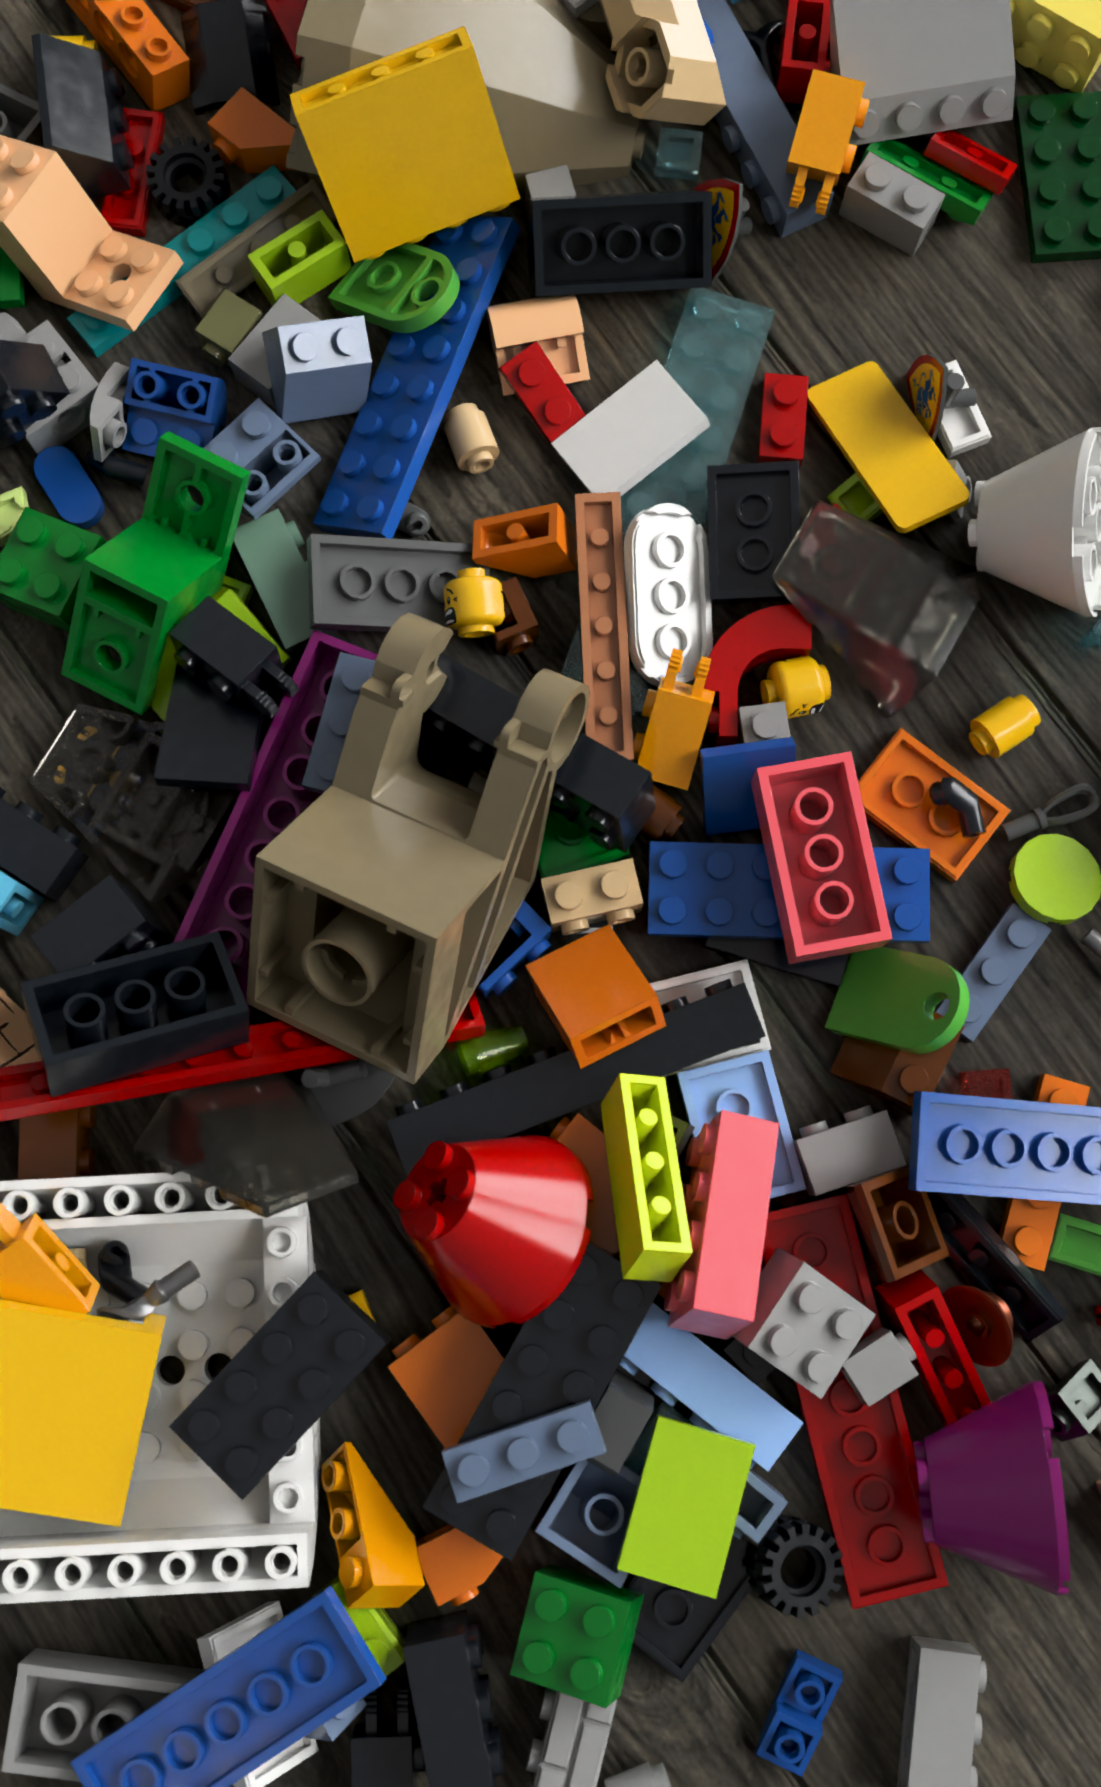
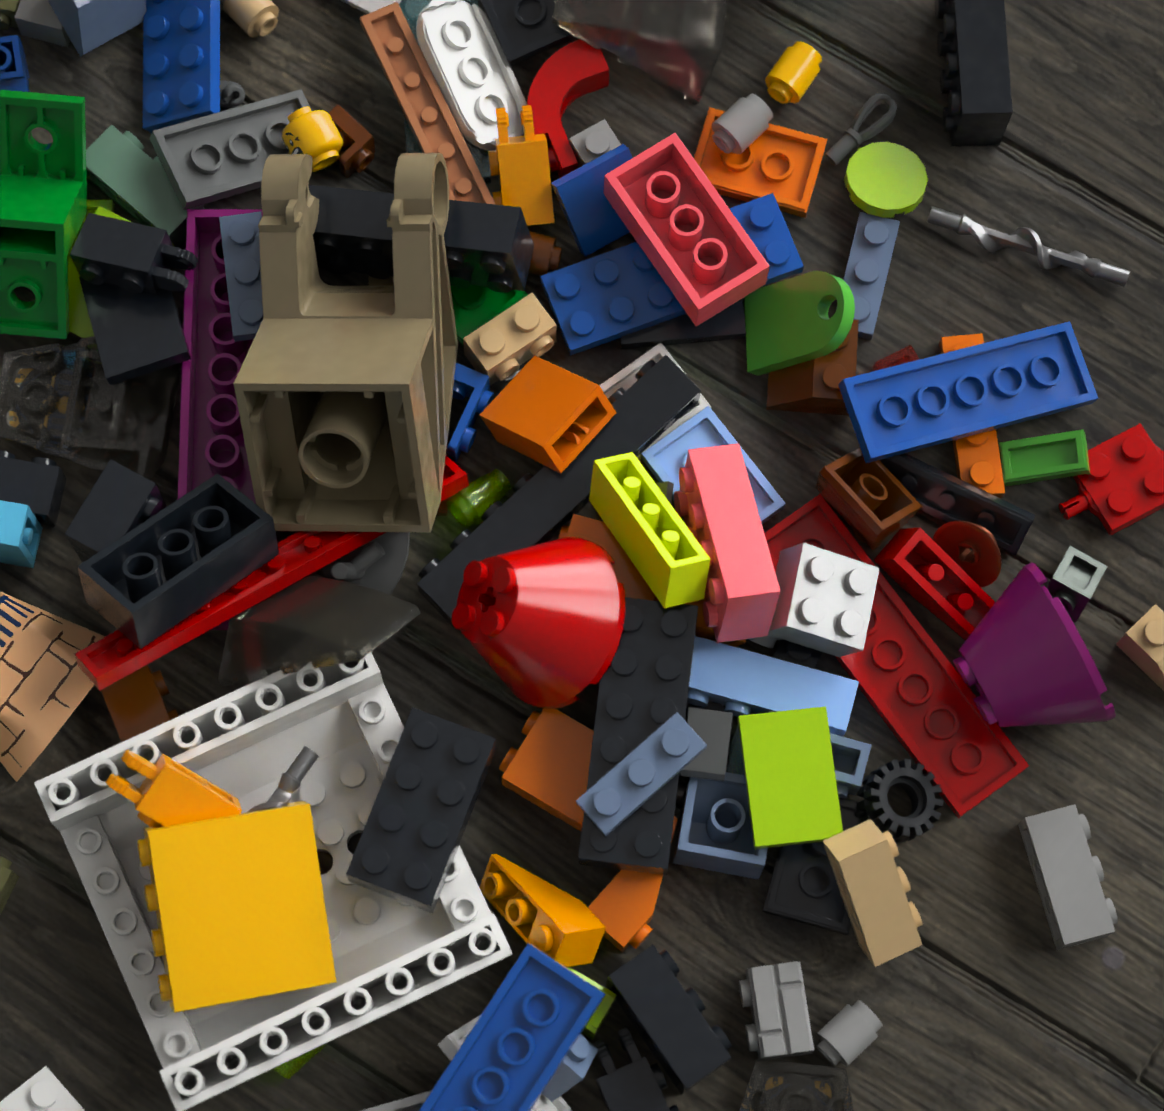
camera: 25 degrees left, 5 degrees down
black arm [98,1240,148,1304] -> none
sand blue slope [204,398,321,521] -> none
orange slope [472,502,577,578] -> none
green brick [510,1564,644,1708] -> none
blue slope [756,1648,843,1777] -> none
yellow head [760,656,831,719] -> none
light grey brick [793,1105,906,1196] -> none
light grey brick [841,1327,919,1407] -> none
black arm [929,777,986,838] -> none
none -> light grey brick [712,94,773,155]
none -> tan brick [823,819,923,967]

